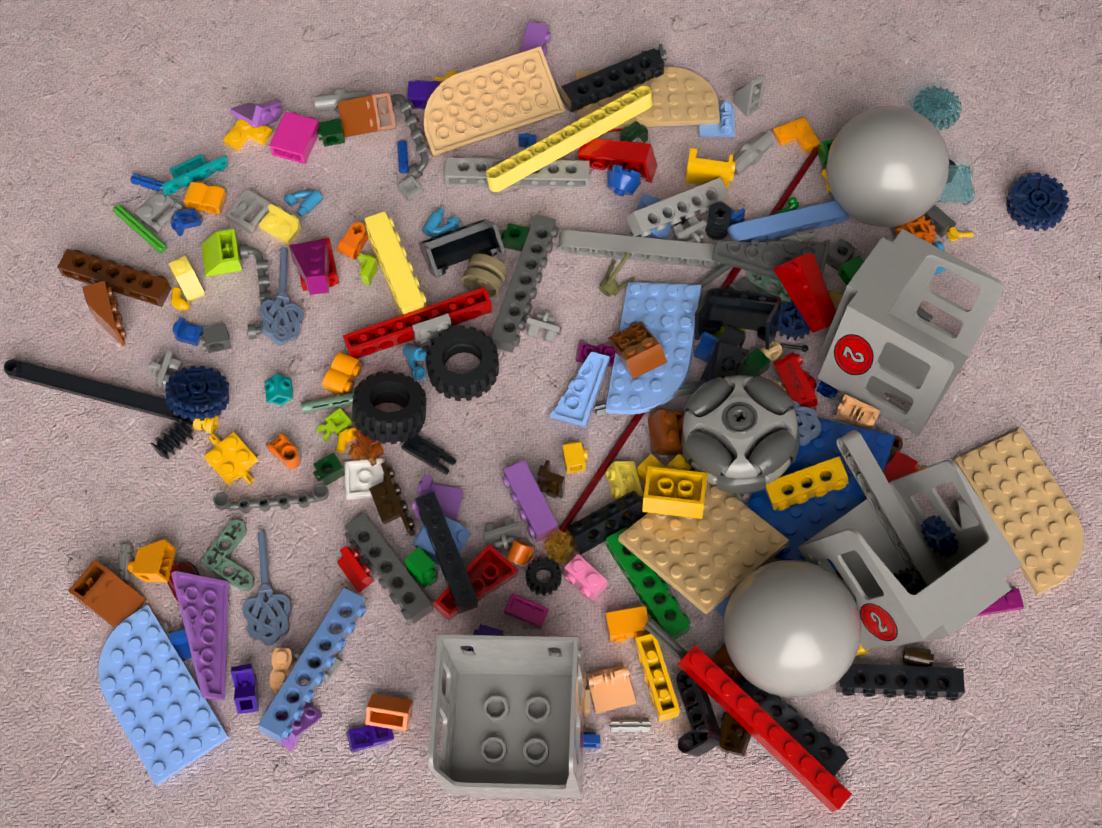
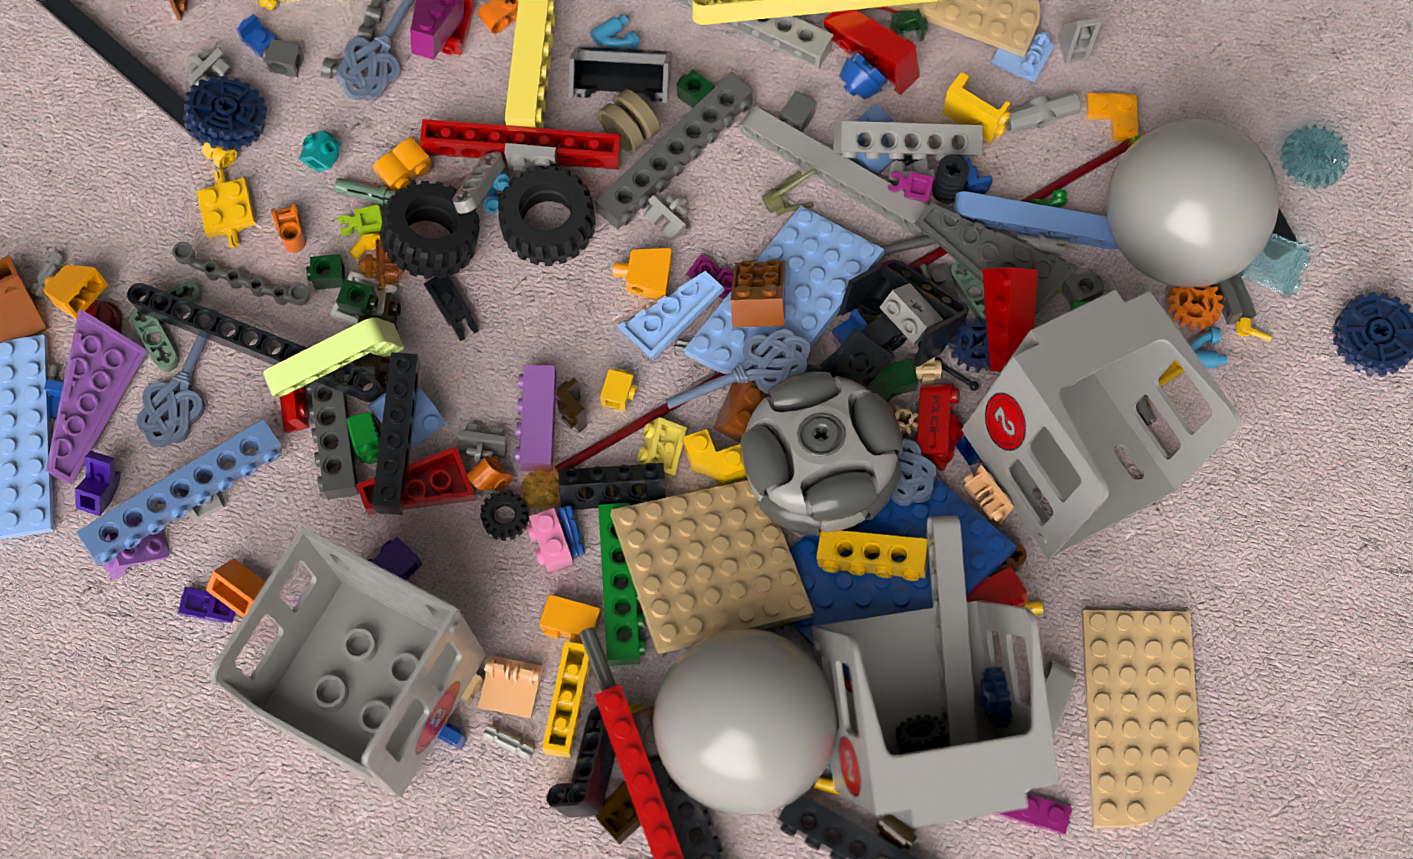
camera: 25 degrees right, 5 degrees up
black piece [150,418,194,460] -> none
light nougat brick [270,648,296,695] -> none
lime bracket [358,253,378,286] -> none
medium lavender bracket [412,474,463,521] -> none
dark pink plate [504,594,549,628] -> none
yellow brick [642,466,707,519] -> none
none -> black beam [127,283,382,402]
none -> yellowish green beam [263,317,404,398]
none -> dark green brick [336,279,379,316]
none -> light grey beam [452,152,505,213]
none -> blue axle [557,505,585,557]
none -> light orange torso [613,248,672,300]
none -> sand blue piece [665,329,811,409]
none -> dark grey brick [780,90,817,133]
none -> light grey brick [879,283,944,344]
none -> magenta plate [888,172,934,203]

